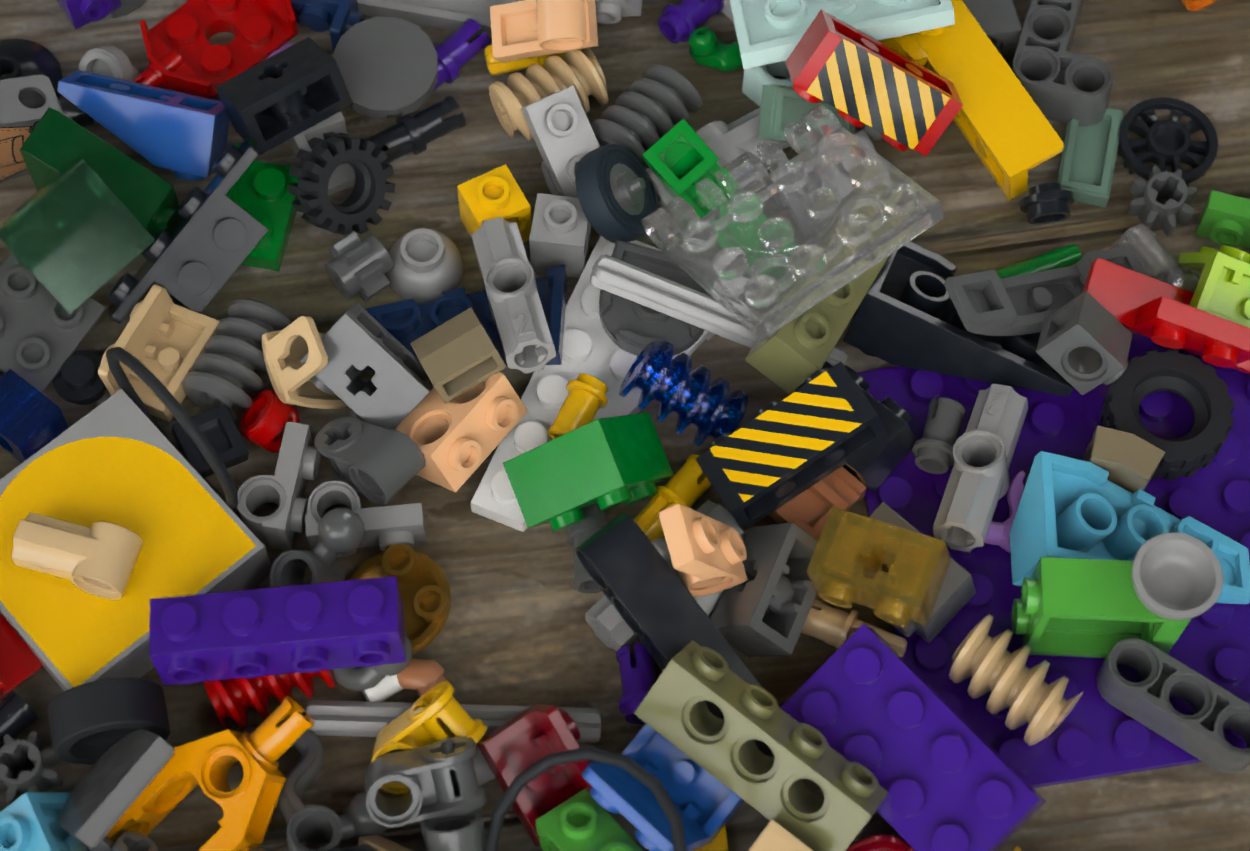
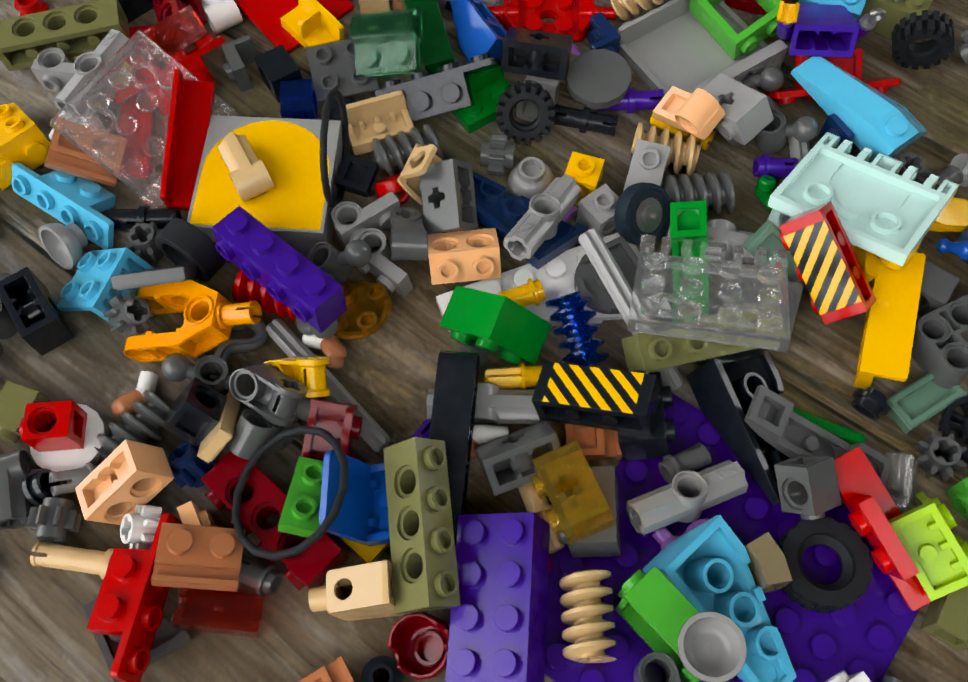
camera: 50 degrees right, 0 degrees up
dark tan piece [410,307,507,404] -> none
light nougat plate [658,504,748,597] -> none

